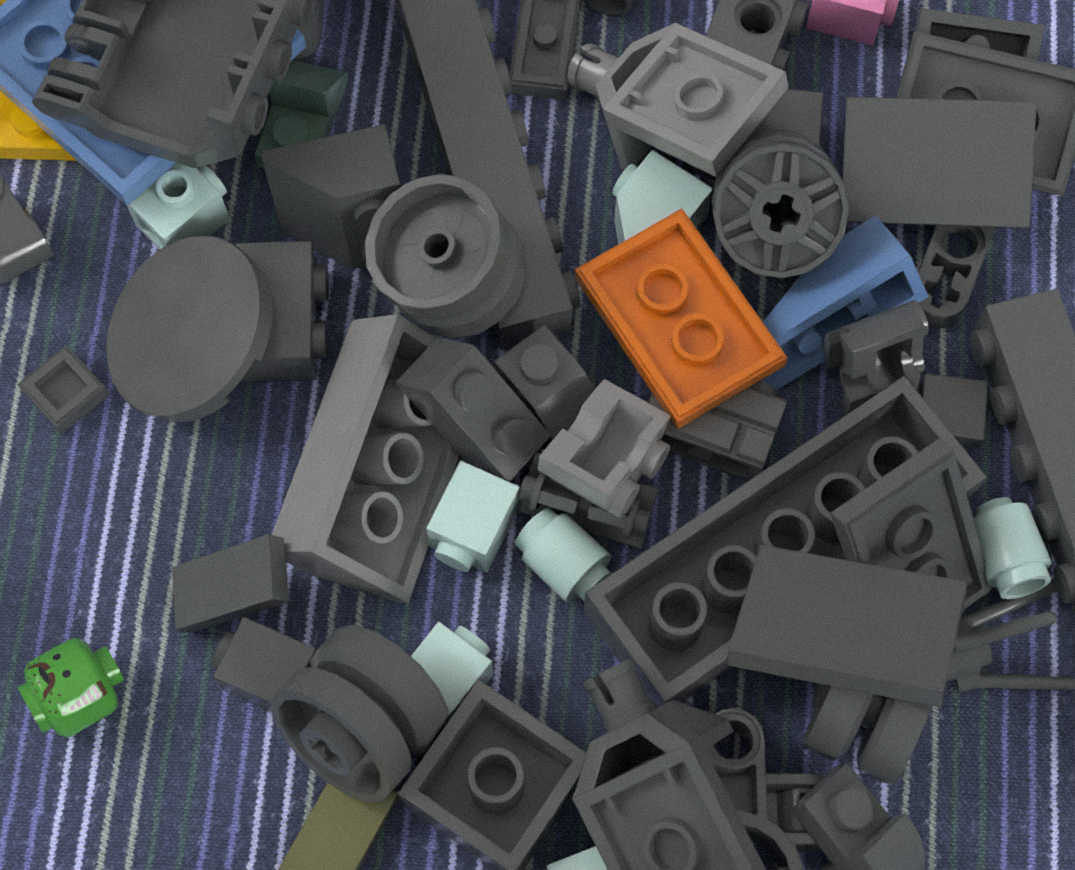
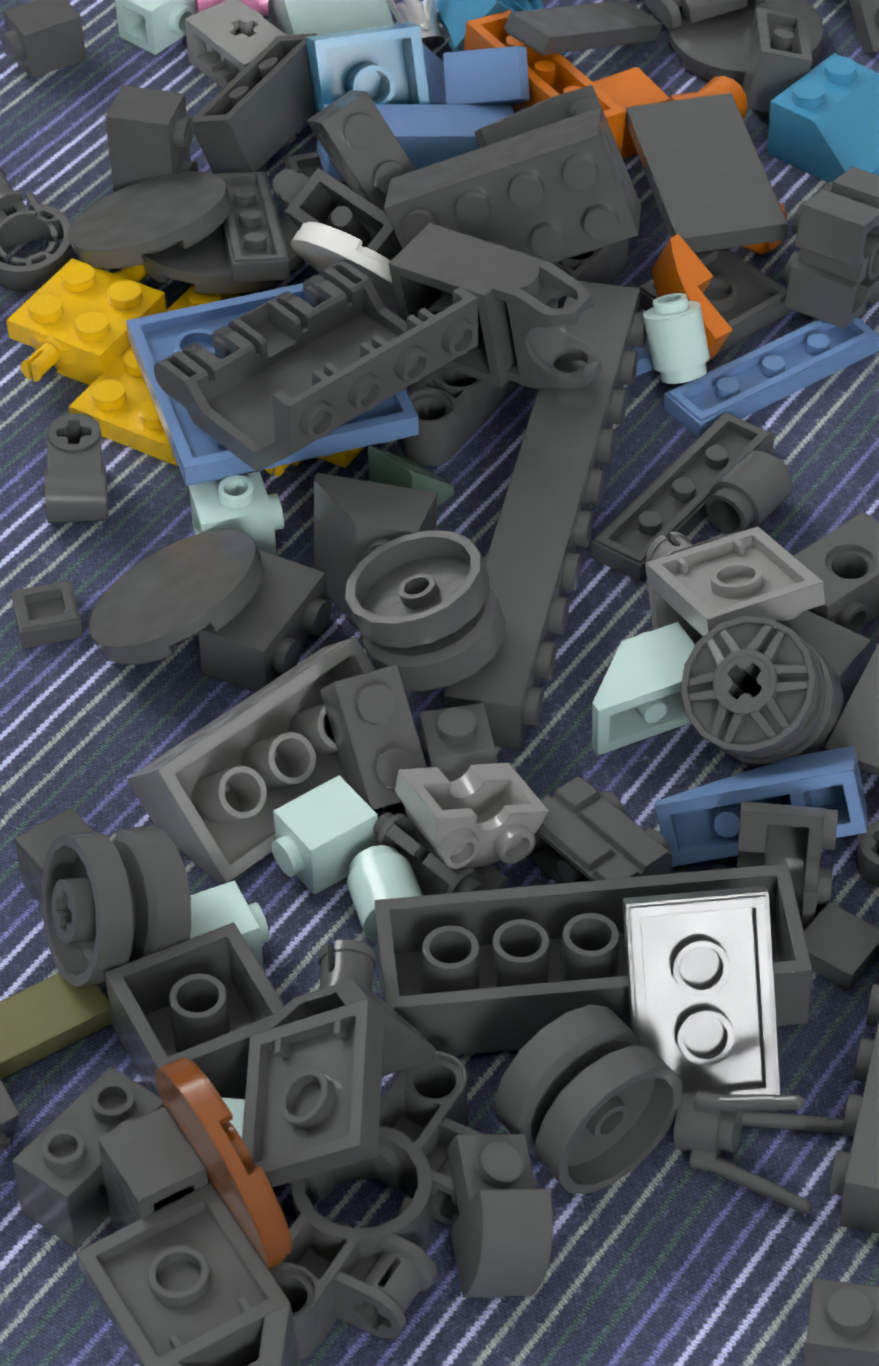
camera: 30 degrees right, 25 degrees down
dark grey tile [172,534,289,633] -> none
orange tile [575,208,788,429] -> none
dark grey tile [728,545,967,708] -> none
light aqua brick [973,497,1052,599] -> none

